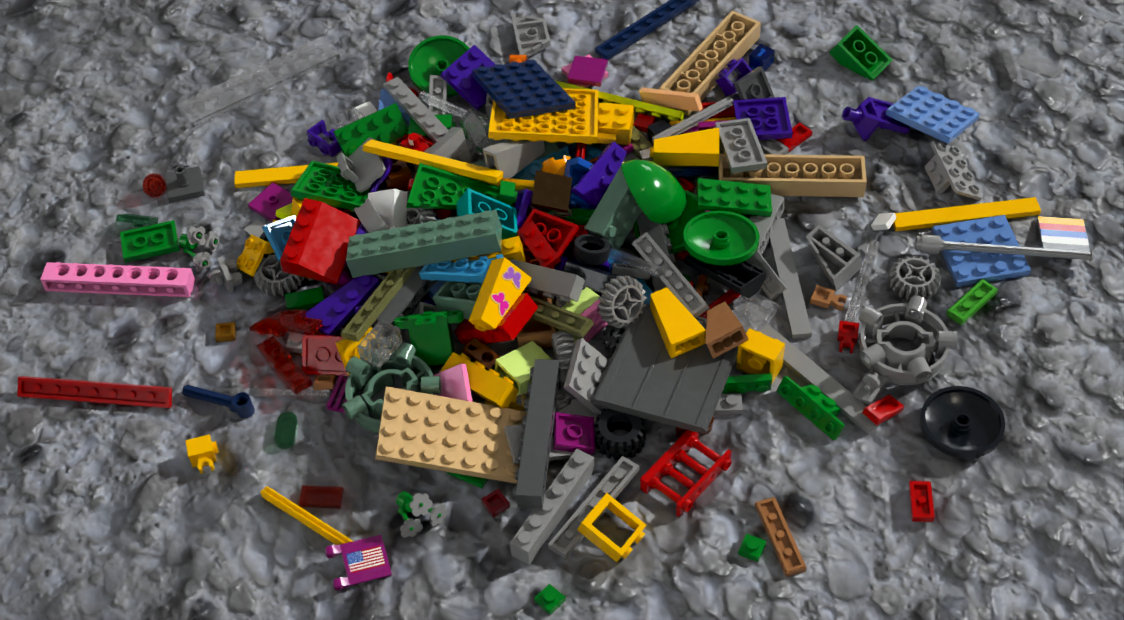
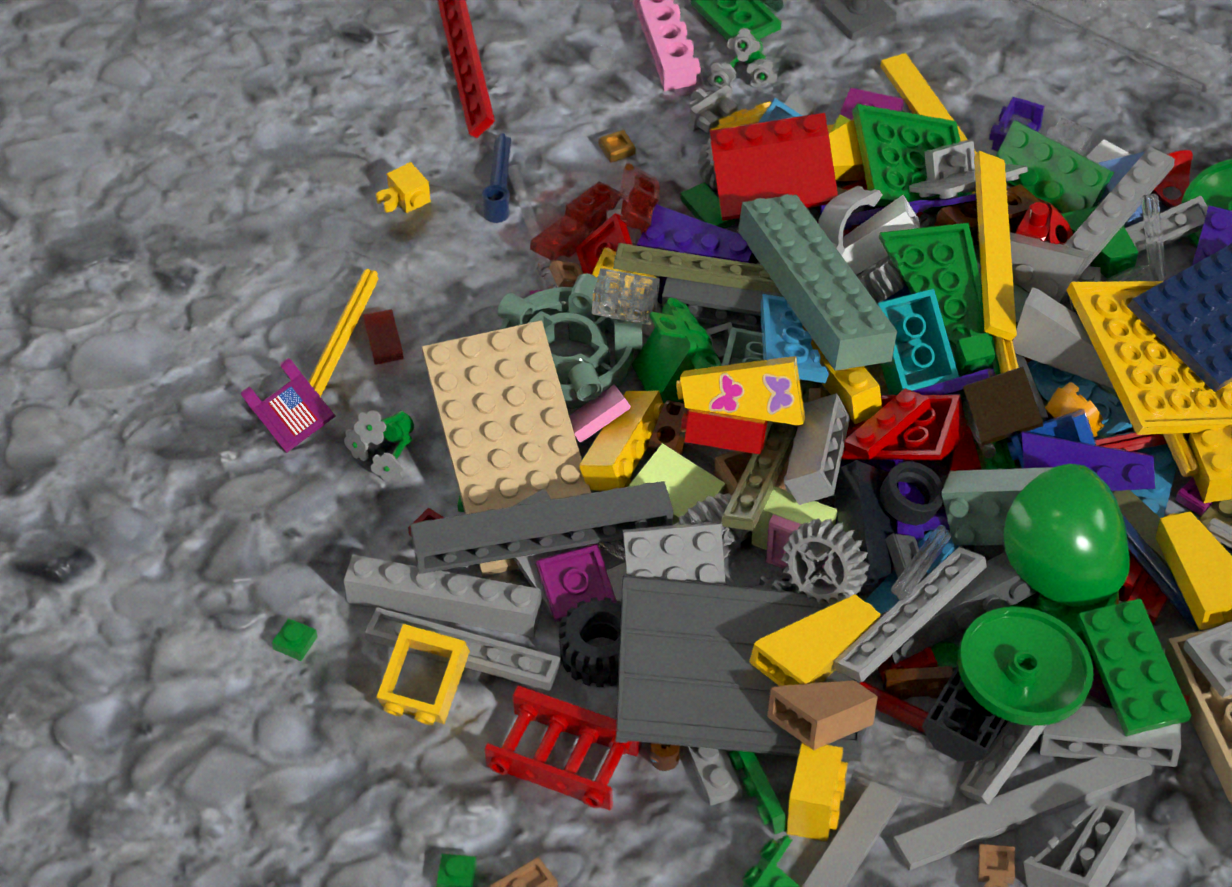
camera: 70 degrees right, 0 degrees up
clear green tile [274,412,298,449] -> none

